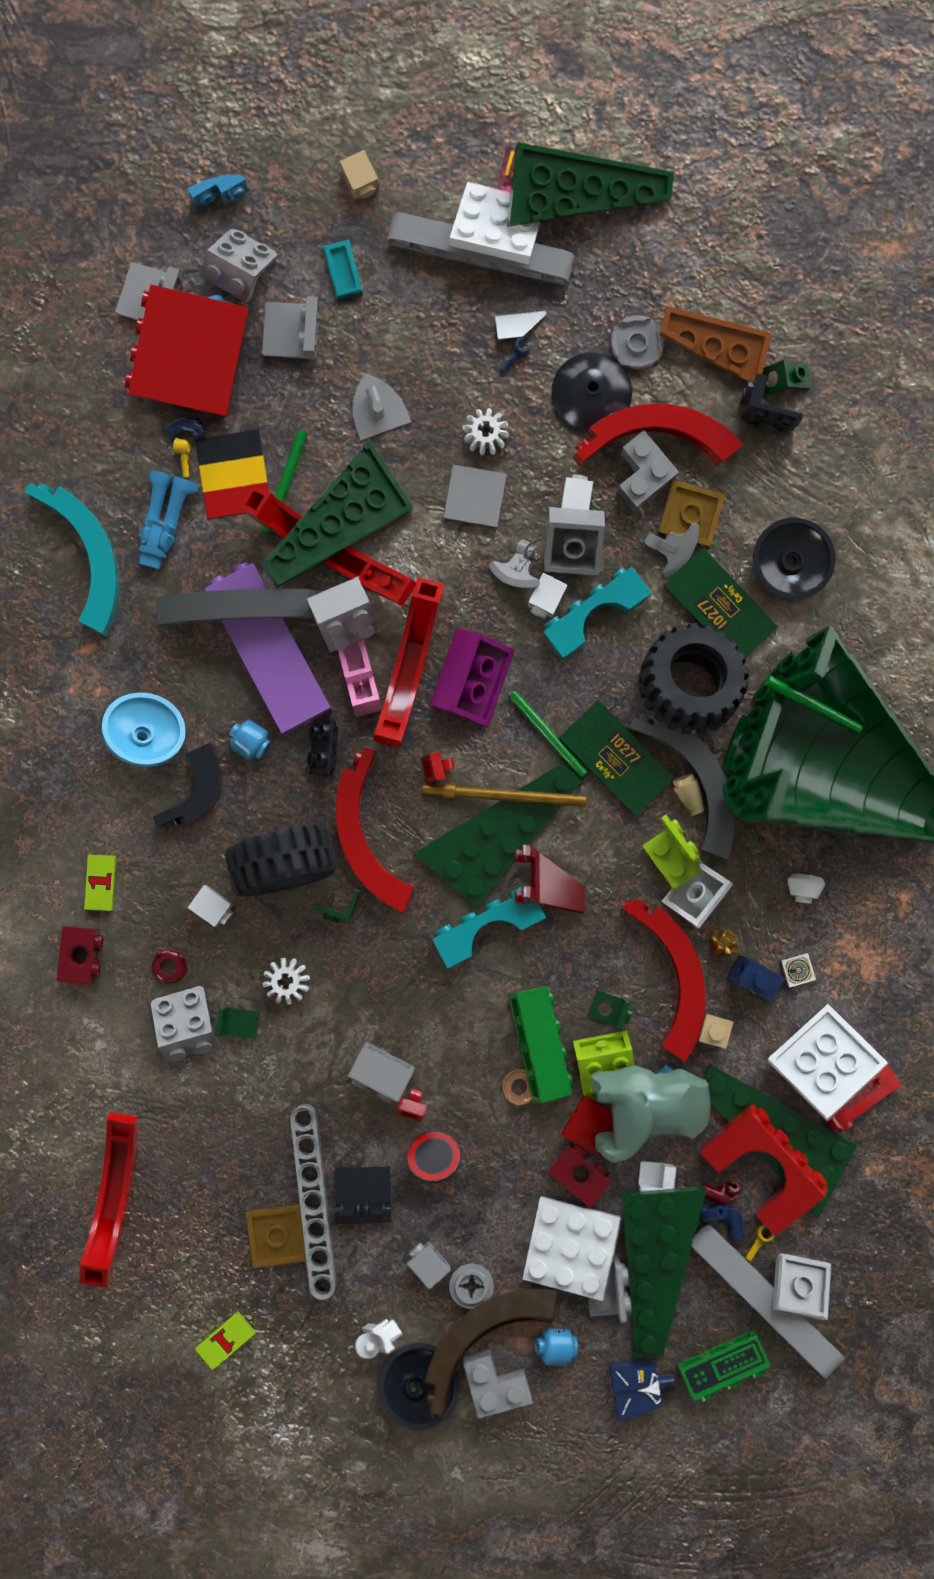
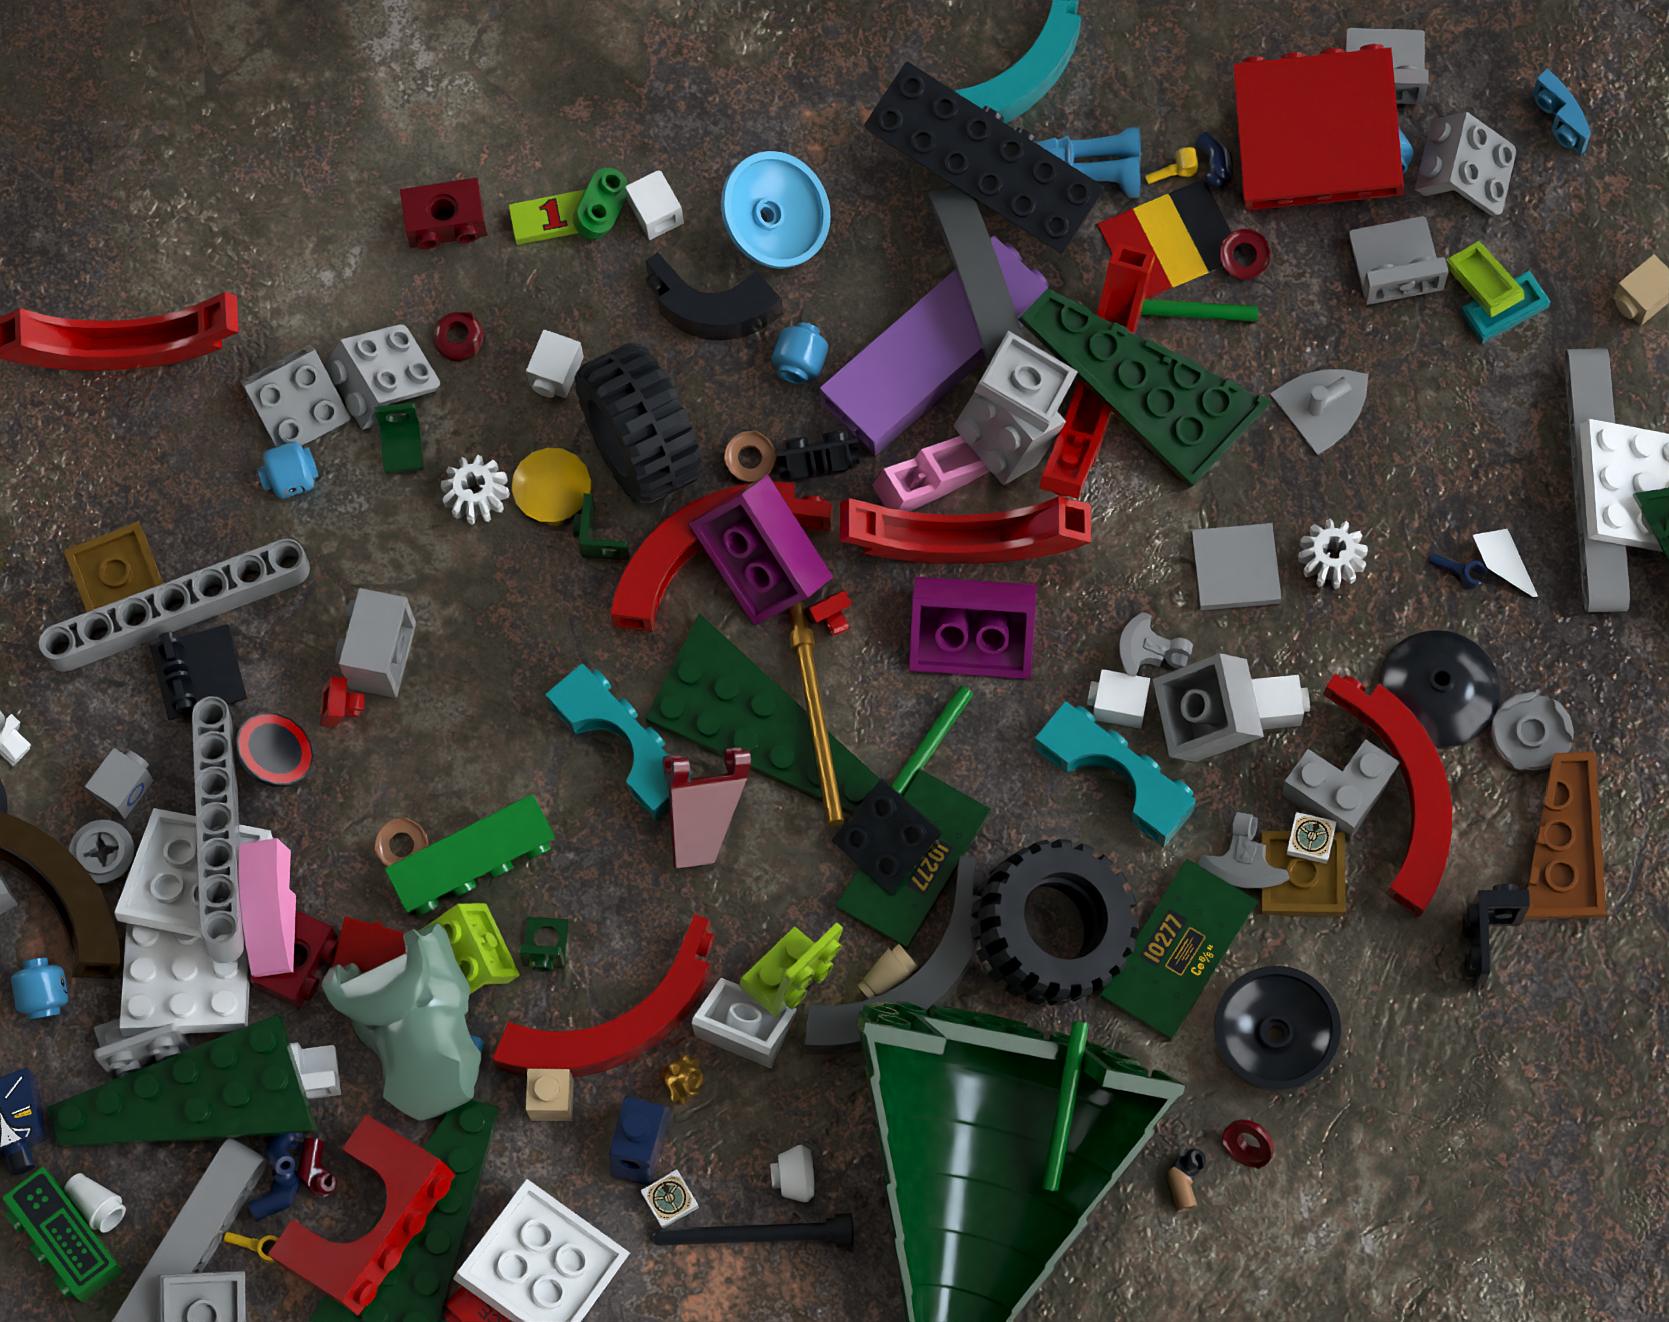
camera: 80 degrees right, 15 degrees down
dark green bracket [762,360,812,396] -> none
none -> white cone [64,1173,126,1233]
none -> white plate [114,808,273,940]
none -> light grey beam [192,696,244,963]
none -> light grey bracket [239,344,350,447]
none -> bright pink slope [239,838,296,977]
none -> dark azure head [257,441,319,499]
none -> yellow dish [511,448,592,526]
none -> green plate [573,167,628,240]
none -> white panel [625,170,684,240]
none -> black piece [650,1213,854,1248]
none -> magenta slope [689,475,833,626]
none -> nougat piece [723,431,776,482]
none -> black hinge [831,778,943,895]
none -> black bracket [864,62,1104,254]
none -> light grey tile [974,331,1078,432]
none -> arm [1167,1148,1206,1212]
none -> dark red piece [1220,229,1271,280]
none -> dark red piece [1222,1119,1274,1169]
none -> tile [1286,812,1337,864]
none -> lime tile [1446,241,1525,318]

